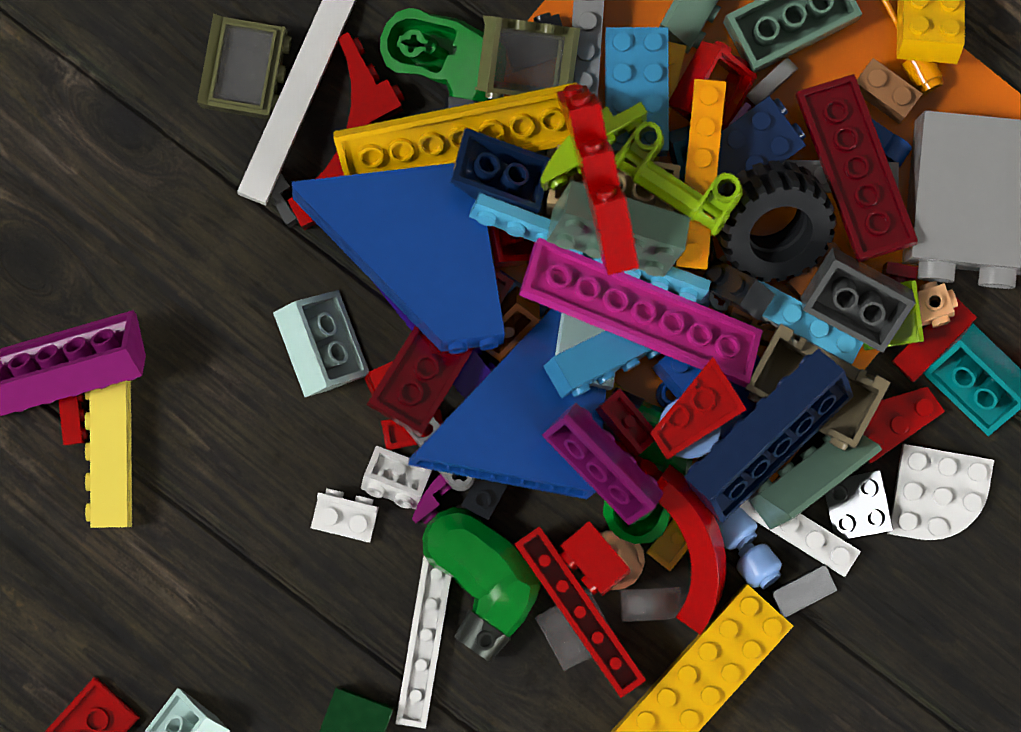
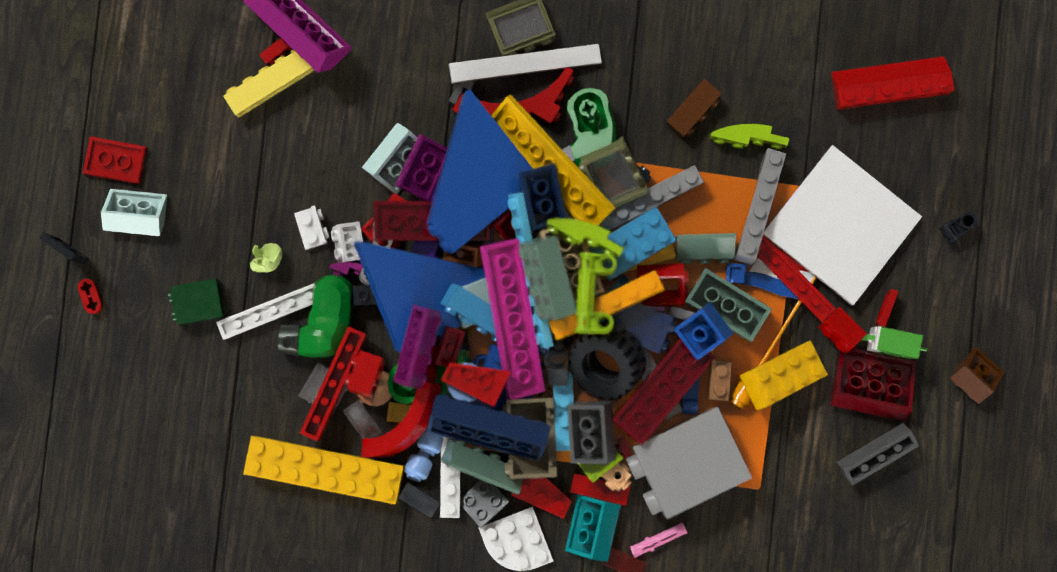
camera: 60 degrees right, 0 degrees up
red arch [556,84,639,276] -> none
none -> yellowish green hair [250,243,282,273]
none -> magenta tile [395,134,447,201]
none -> blue slope [674,302,734,360]

